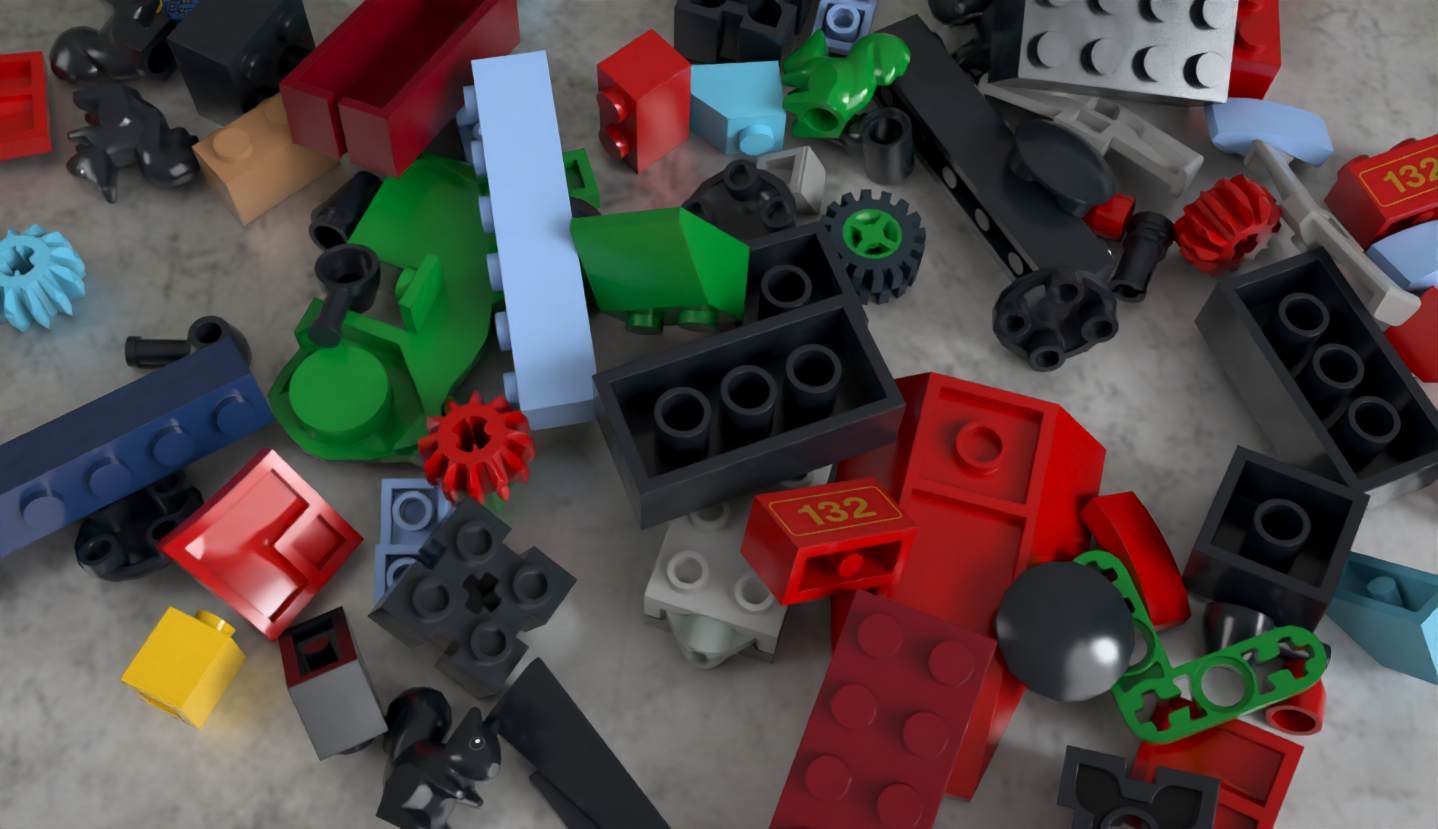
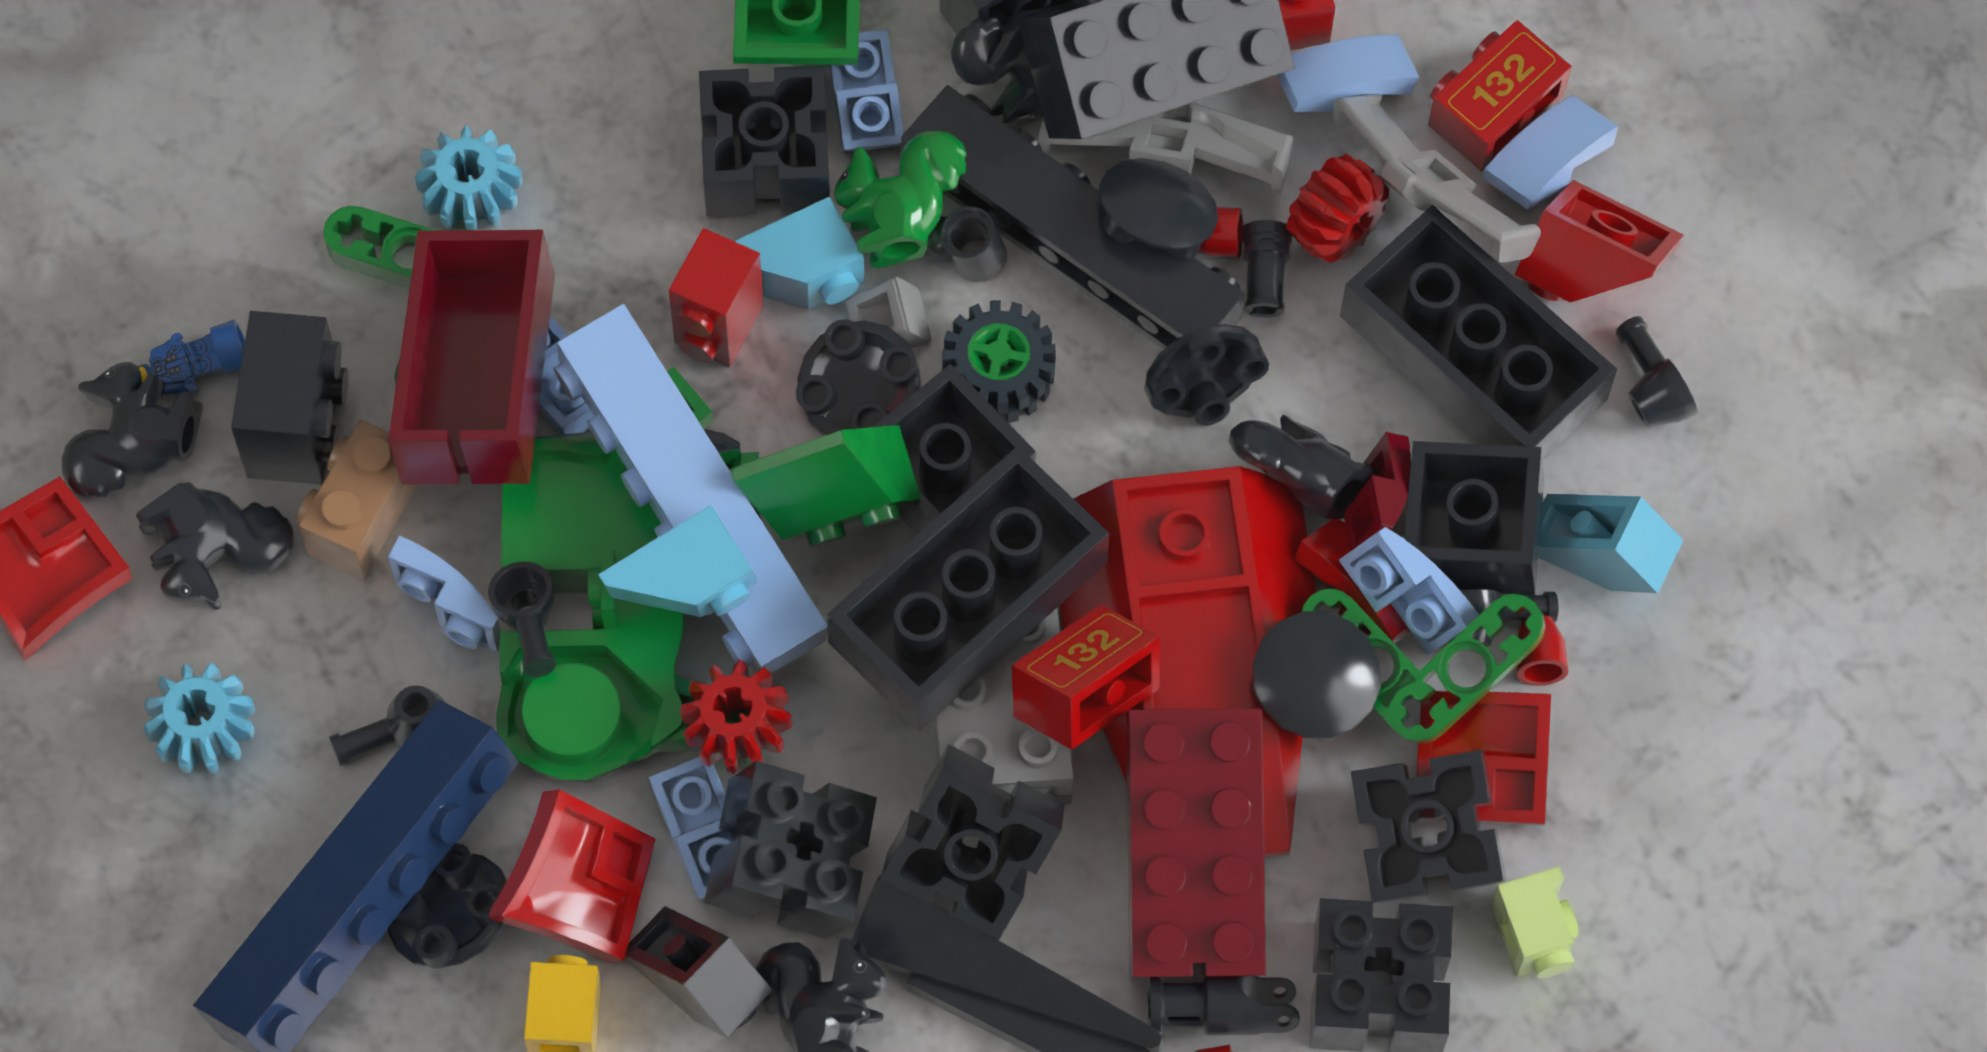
camera: 20 degrees left, 5 degrees up
black cone [308,171,383,252] -> none
none -> light blue slope [388,535,501,652]
none -> medium azure slope [598,505,757,617]
none -> black brick [881,744,1065,941]
none -> black animal [1229,414,1379,520]
none -> light blue slope [1339,527,1479,655]
none -> dark red slope [1343,431,1411,552]

